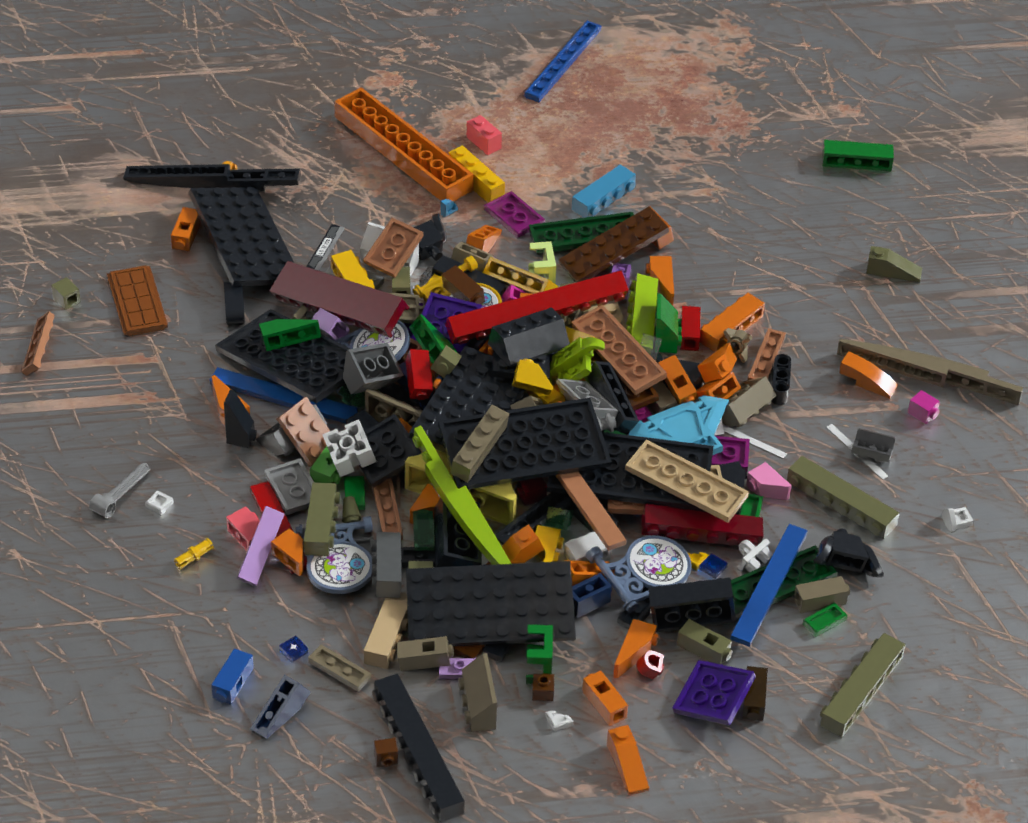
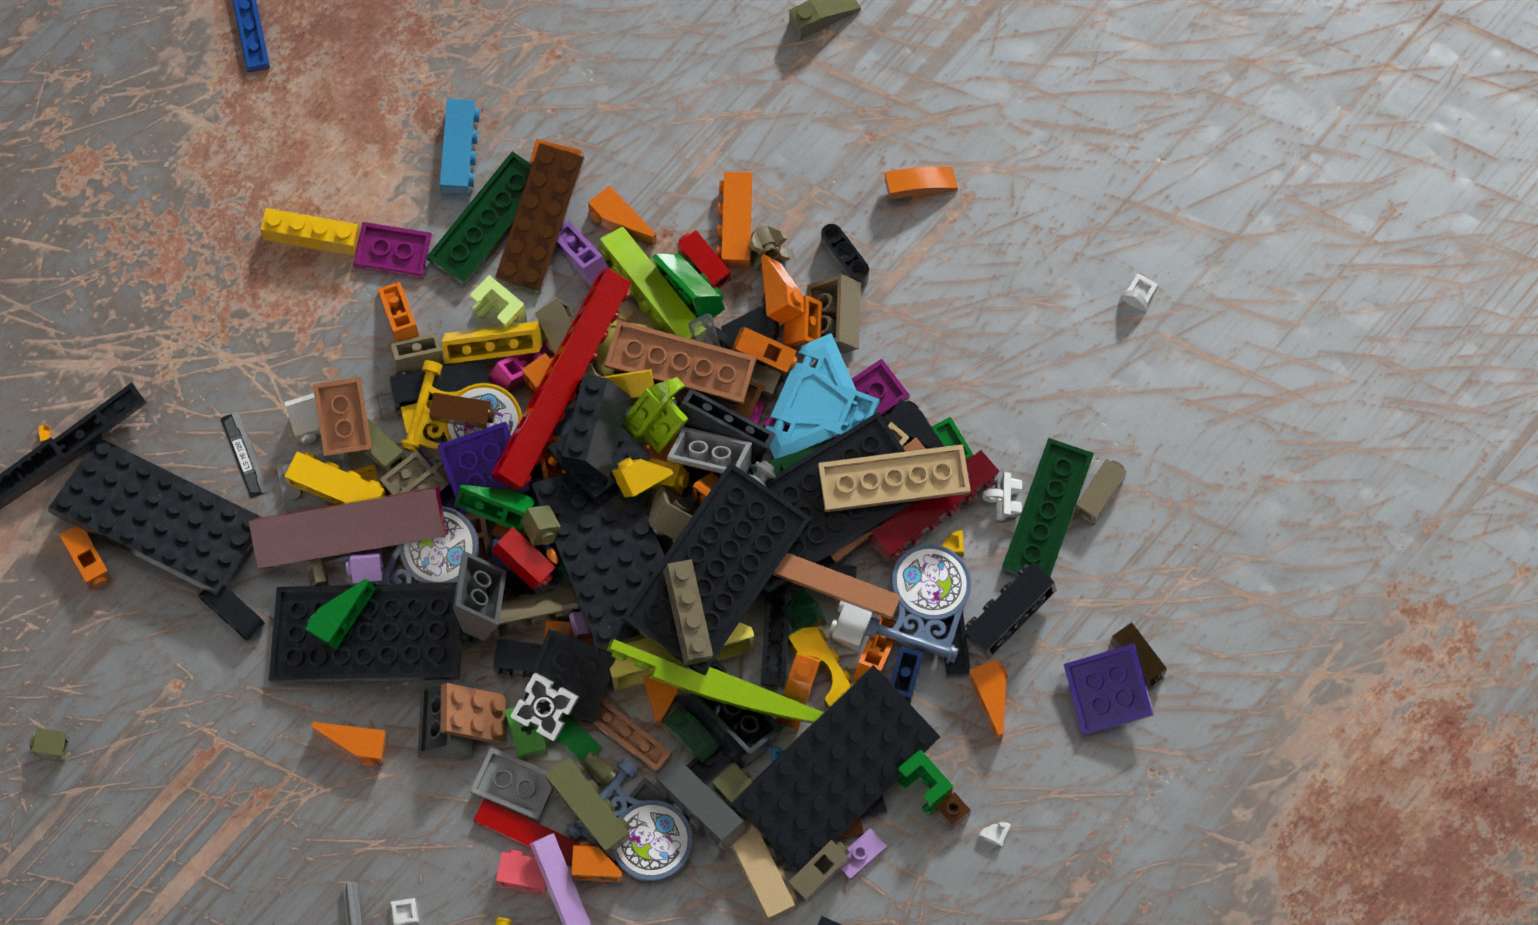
camera: 40 degrees left, 25 degrees up
nougat plate [21,311,55,376] -> none
dark orange piece [107,265,168,336] -> none
blue tile [210,367,358,424] -> none
black slope [224,389,257,448] -> none
orange brick [334,87,474,201] -> none
black torso [414,213,447,261] -> none
dark azure tile [440,199,458,217] -> none
dark tan slope [458,653,497,732] -> none
coral brick [466,115,502,155] -> none
orange brick [582,670,628,726] -> none
orange slope [607,725,649,795] -> none
red plate [636,651,664,679] -> none
olive brick [677,619,733,665] -> none
clear blue tile [699,553,728,579] -> none
white sticker [723,425,787,458] -> none
blue tile [730,524,808,647] -> none
bright pink slope [746,462,792,500] -> none
nougat plate [747,328,786,380] -> none
olive brick [787,456,899,539] -> none
green tile [803,602,848,637] -> none
black torso [813,528,884,578] -> none
olive brick [820,633,906,738] -> none
white sticker [827,424,888,479] -> none
dark tan slope [837,339,1024,405] -> none
flat silver bracket [851,428,896,463] -> none
dark pink brick [908,390,940,424] -> none

